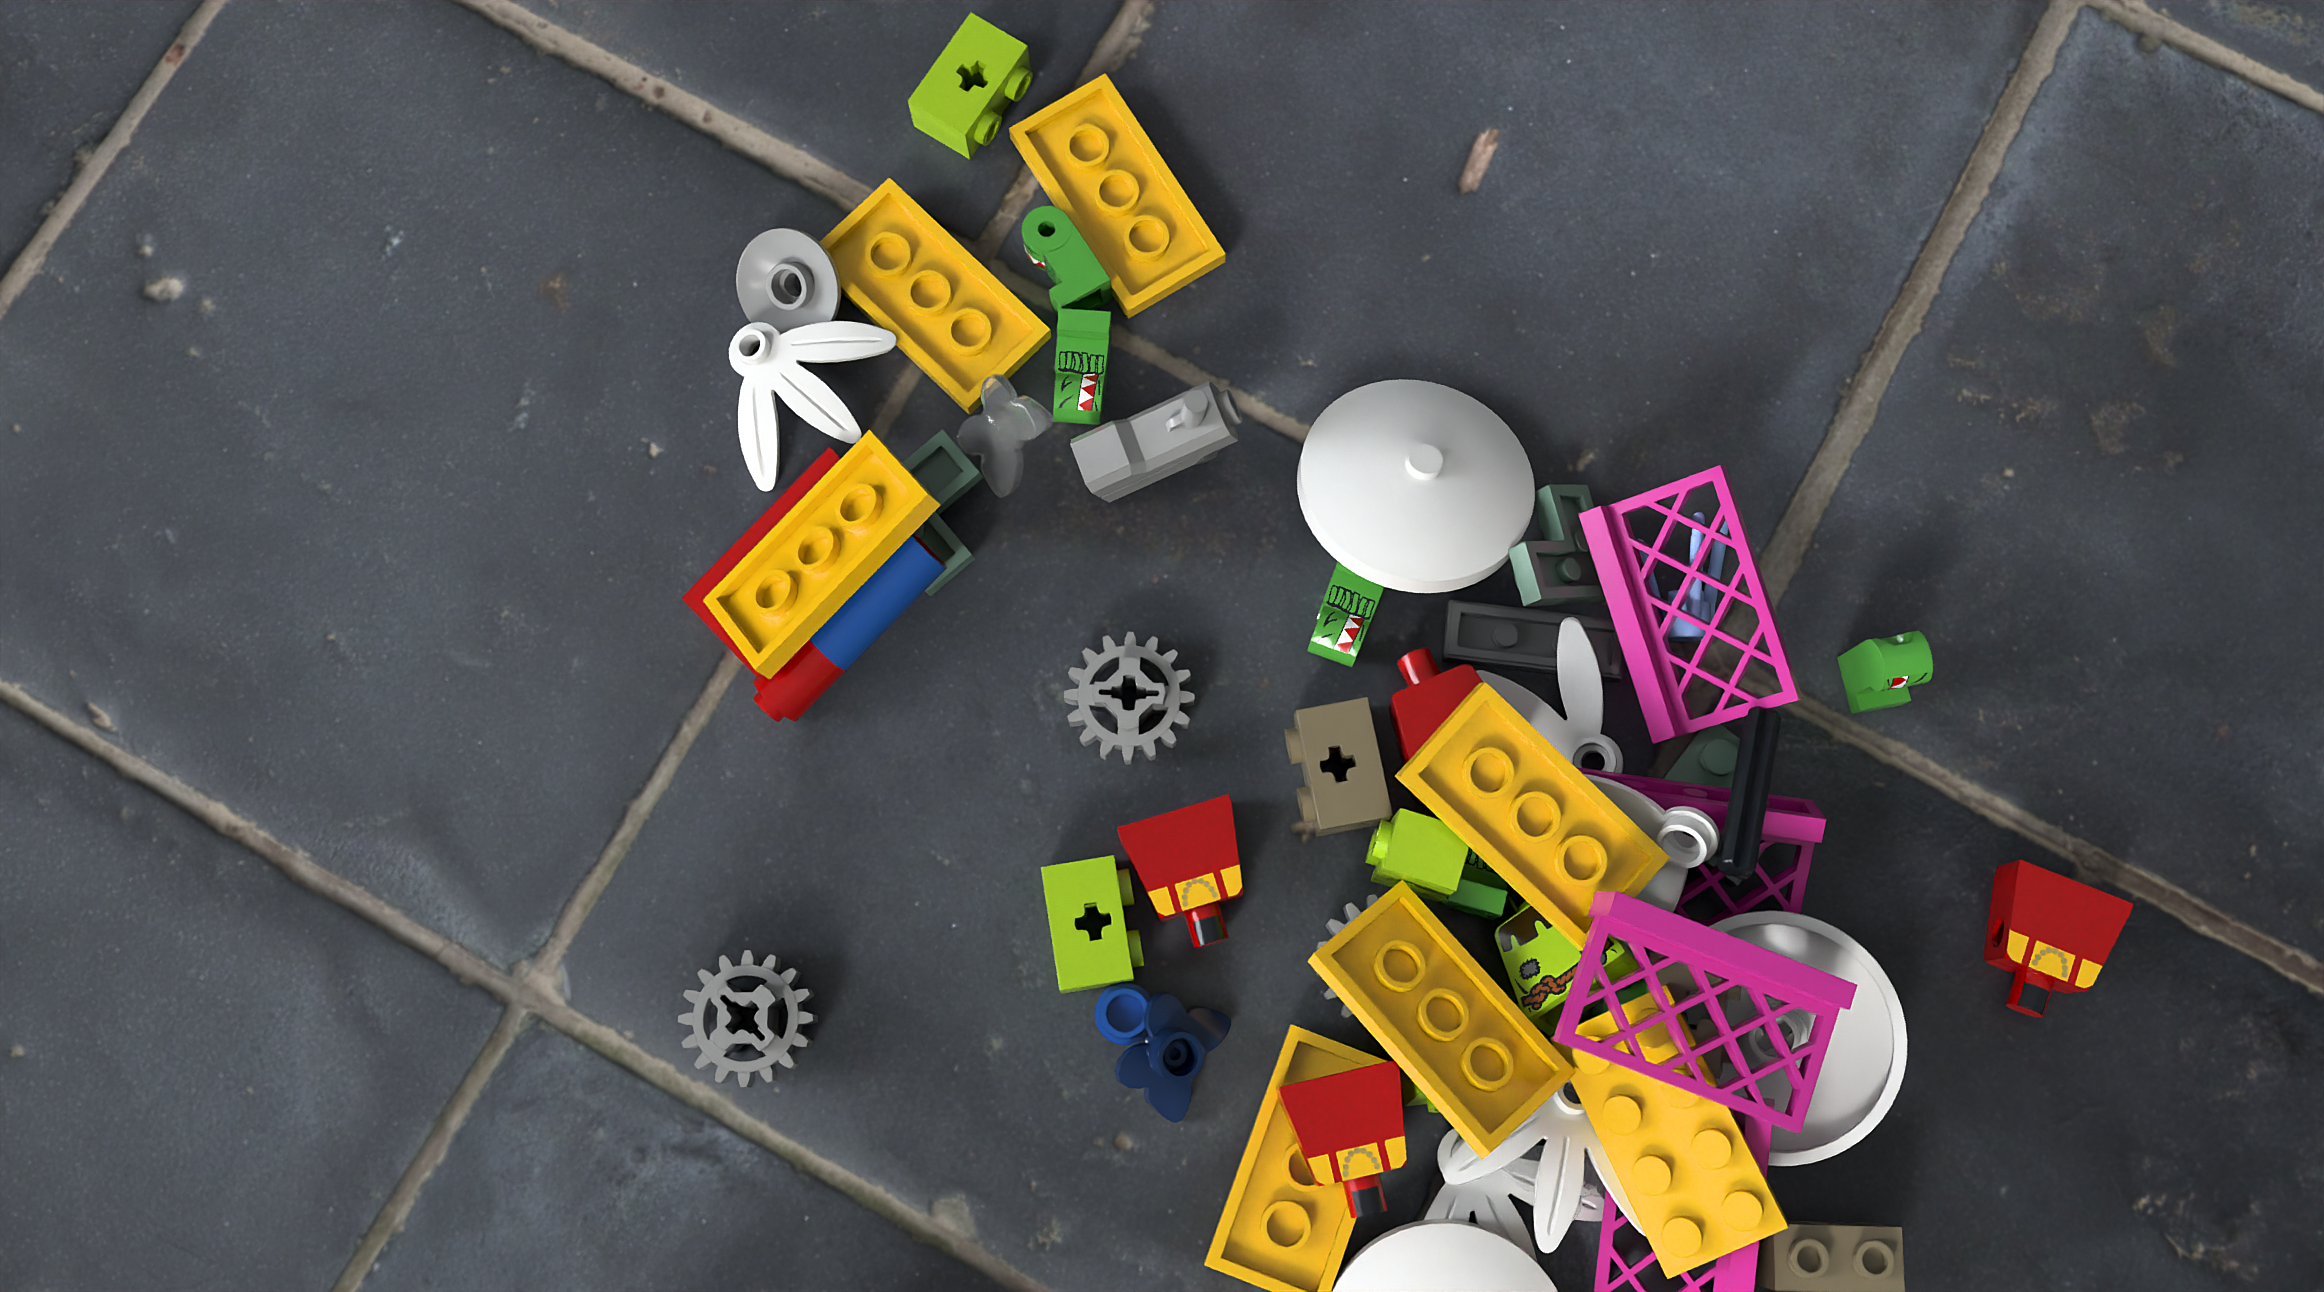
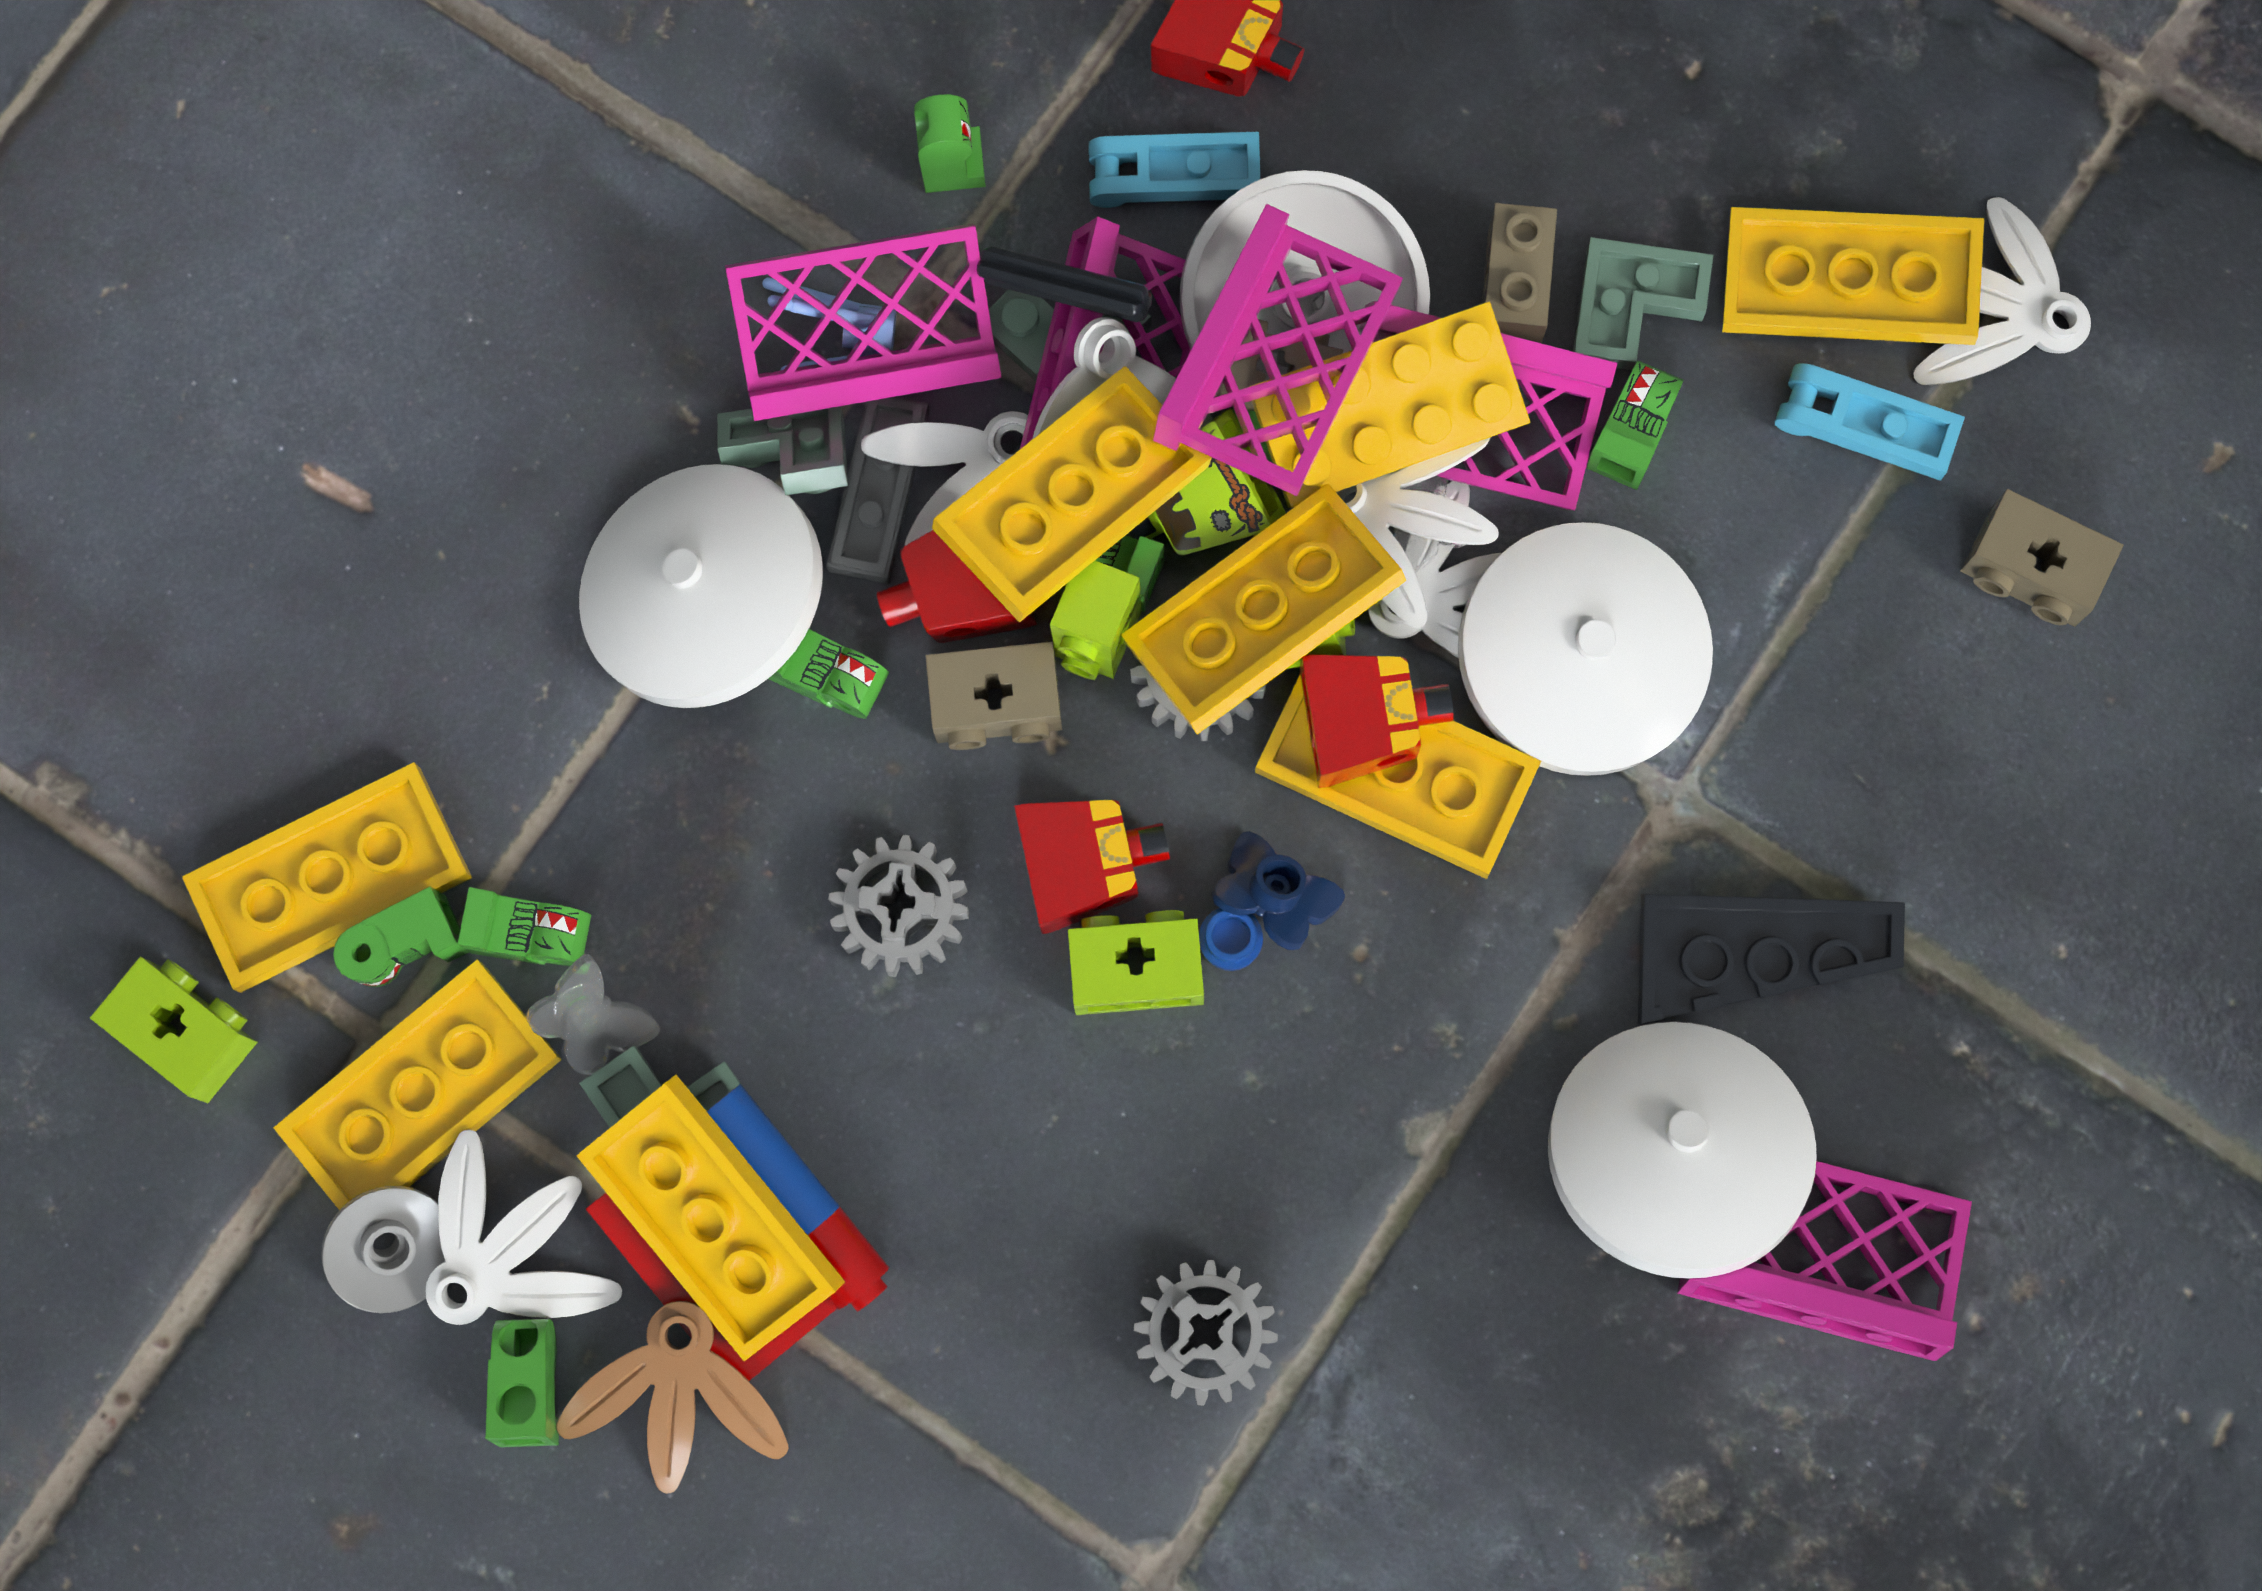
camera: 80 degrees left, 0 degrees up
light grey piece [1070,381,1242,503] -> none
none -> bright green leg [485,1318,559,1447]
none -> medium nougat plant [556,1301,789,1494]
none -> medium azure plate [1088,132,1260,208]

